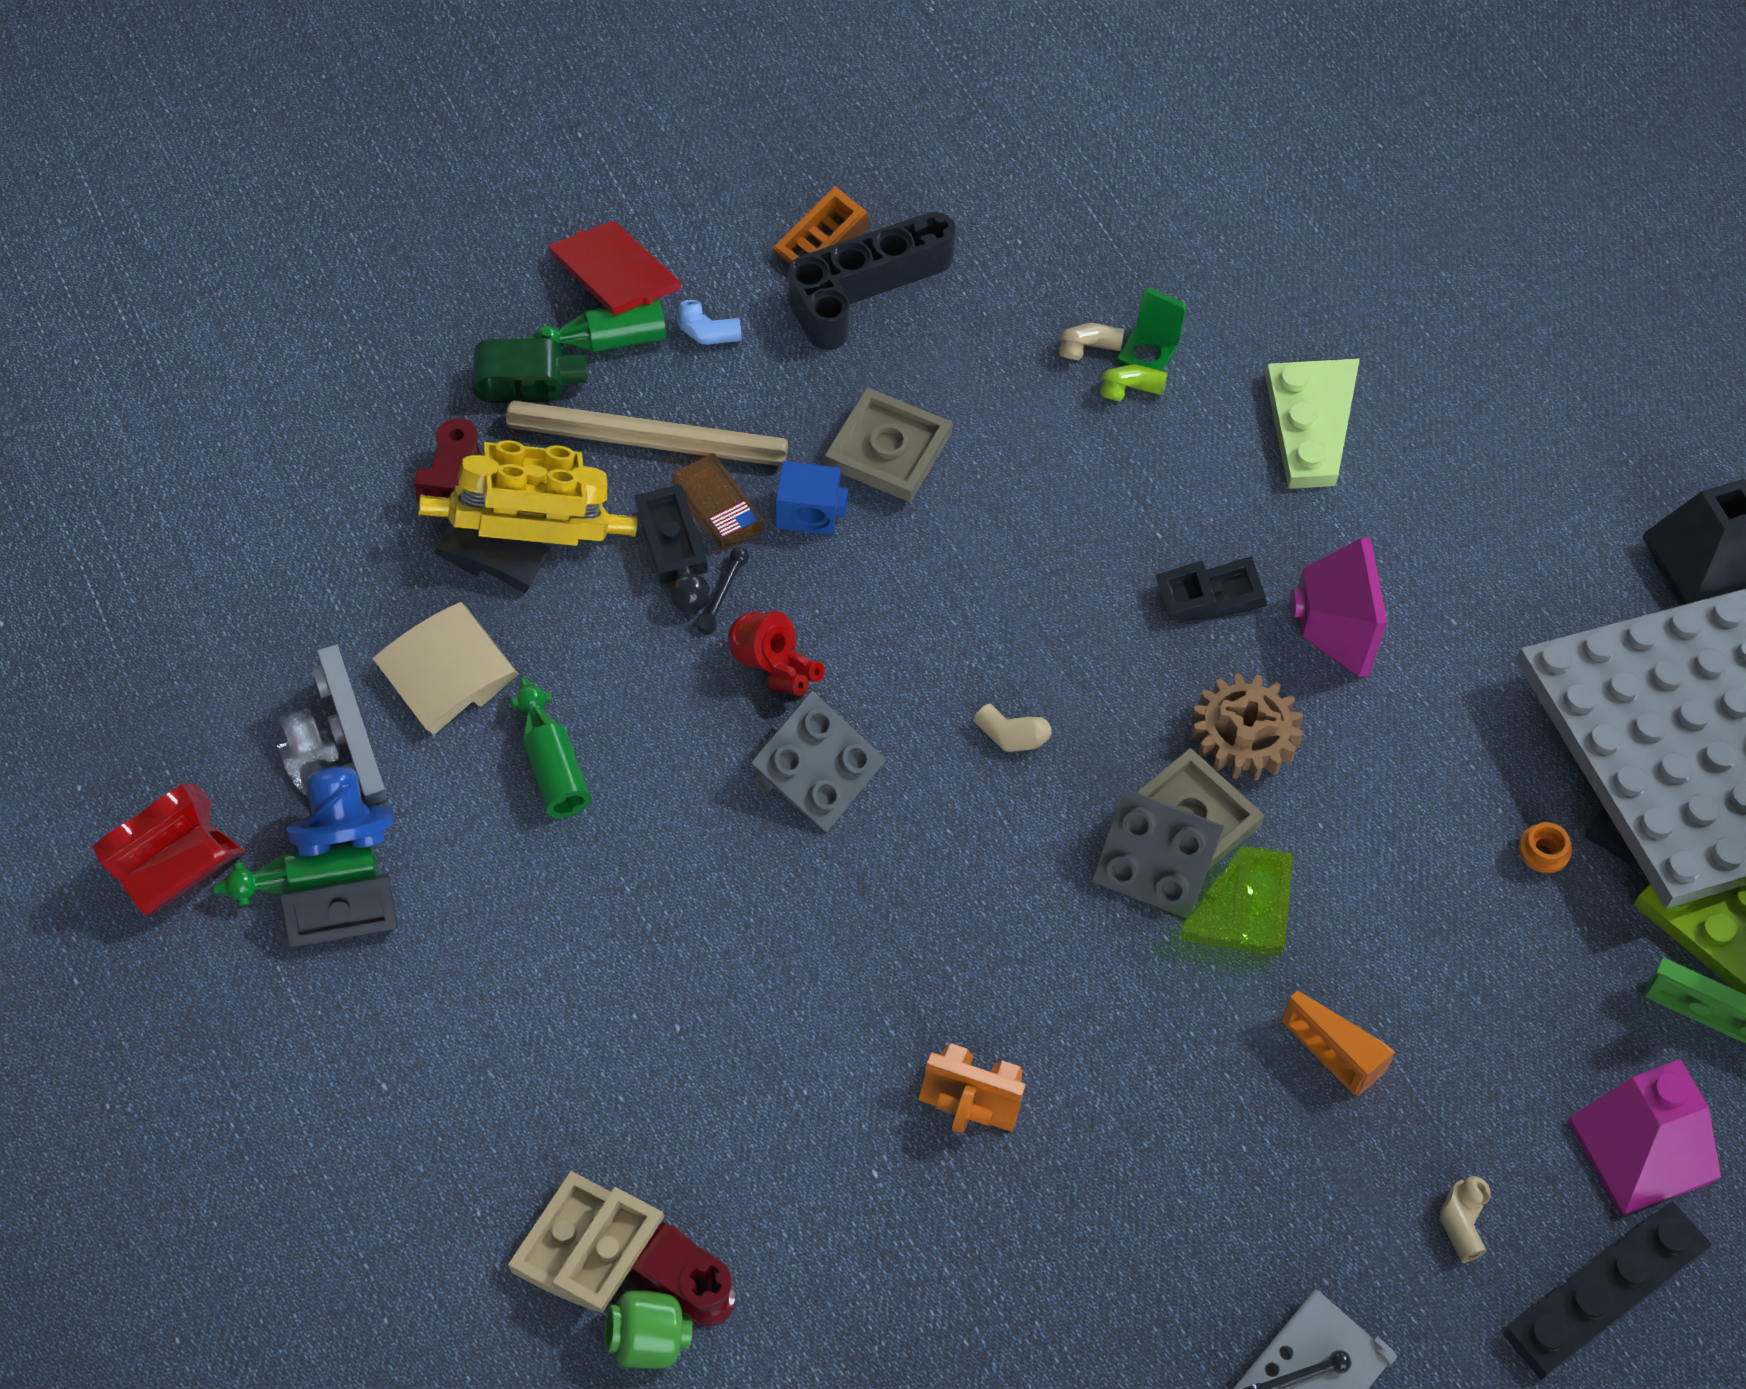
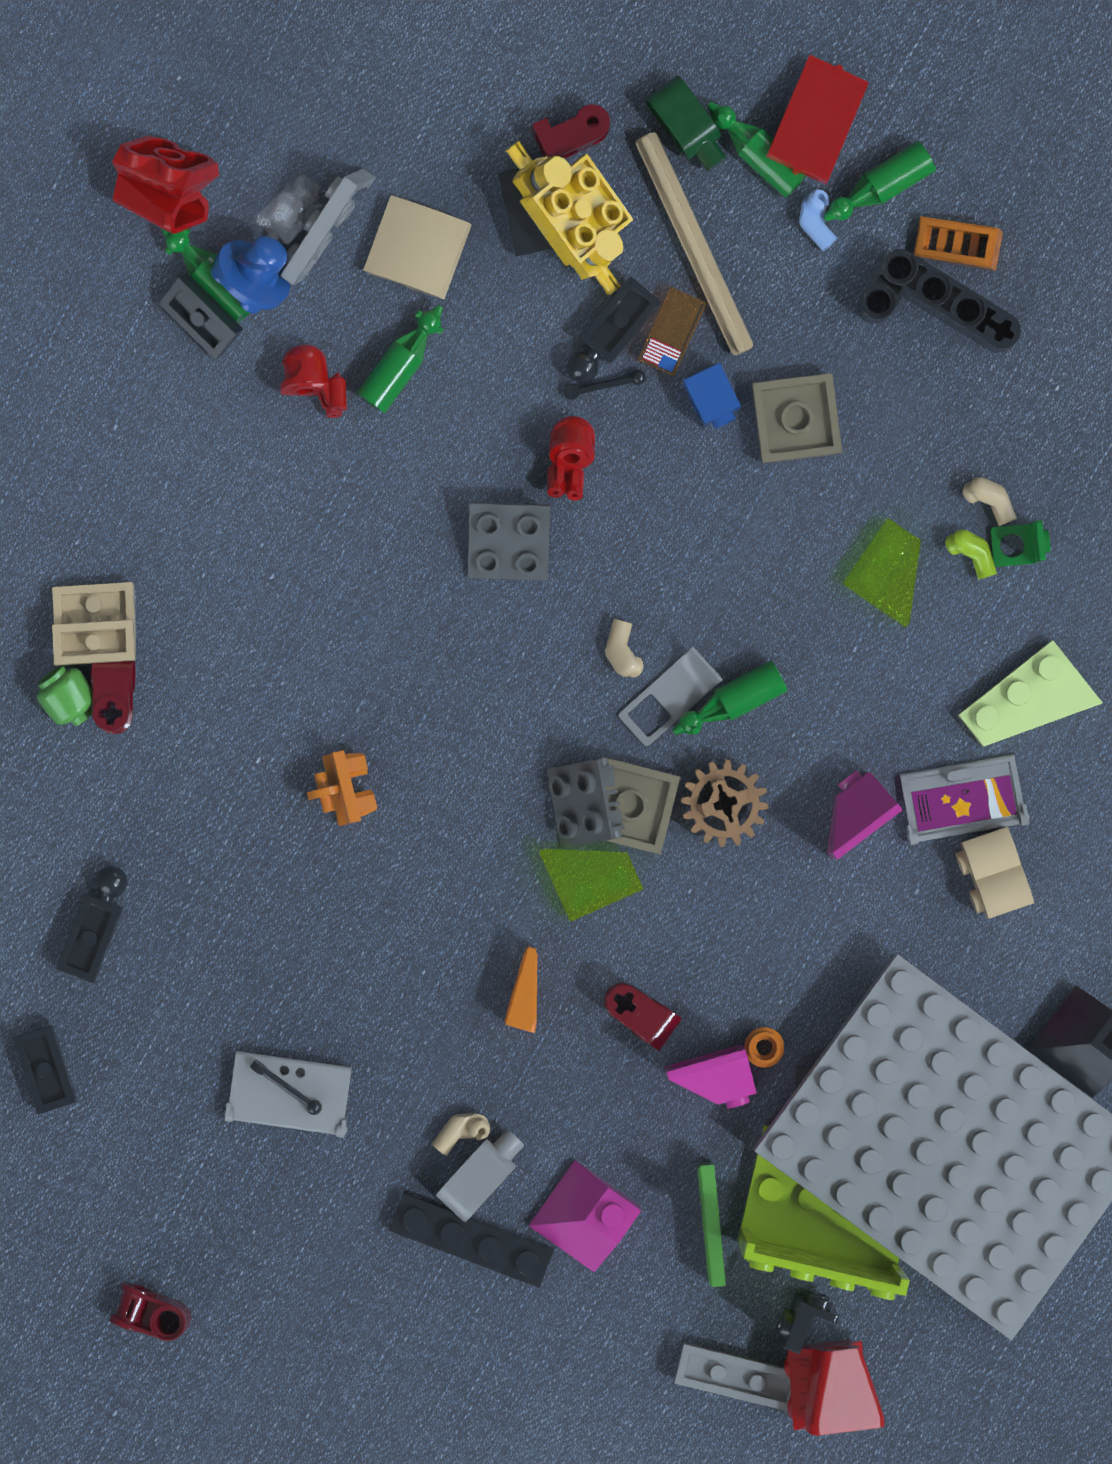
camera: 60 degrees right, 30 degrees up
black slope [1155,556,1267,620] -> none
none -> red piece [280,344,347,418]
none -> light grey piece [435,1130,524,1223]
none -> dark red piece [604,983,682,1052]
none -> light grey piece [619,647,723,746]
none -> dark pink slope [664,1044,756,1109]
none -> green wheel [672,660,788,735]
none -> green wheel [823,140,936,222]
none -> clear neon green wing [841,518,921,628]
none -> door [899,754,1030,845]
none -> tan brick [956,827,1034,919]

